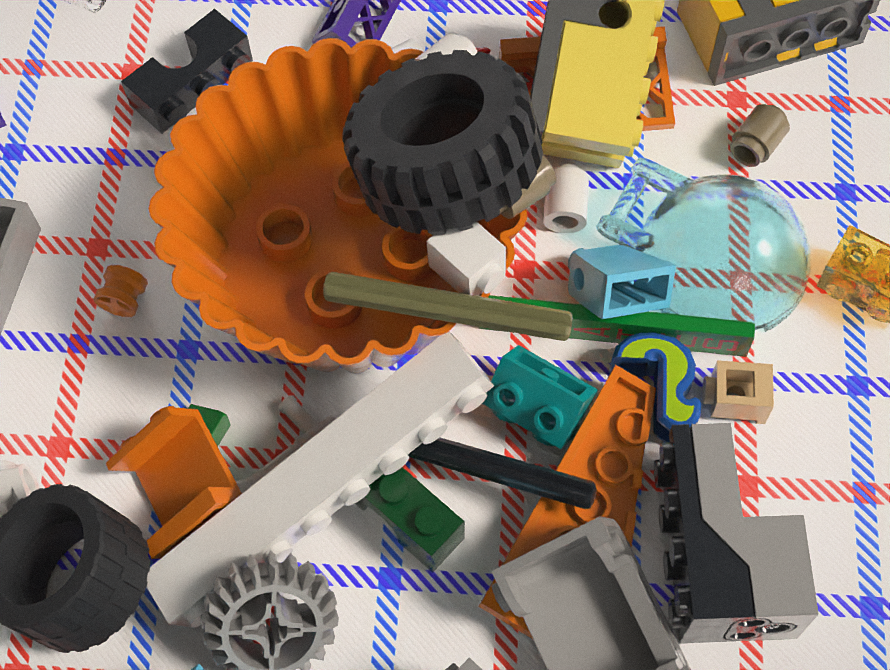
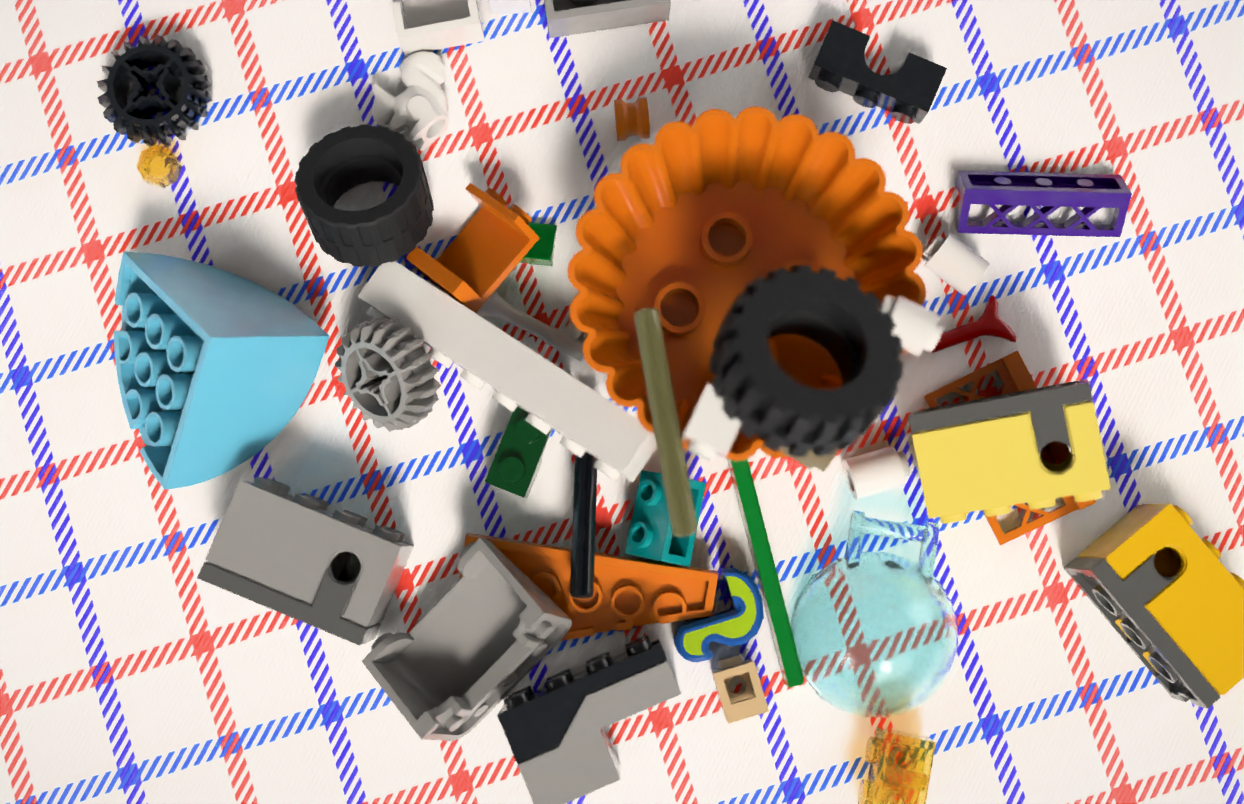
camera: 65 degrees right, 20 degrees up
medium azure torso [568,245,676,319] -> none
dark tan brick [730,104,790,167] -> none

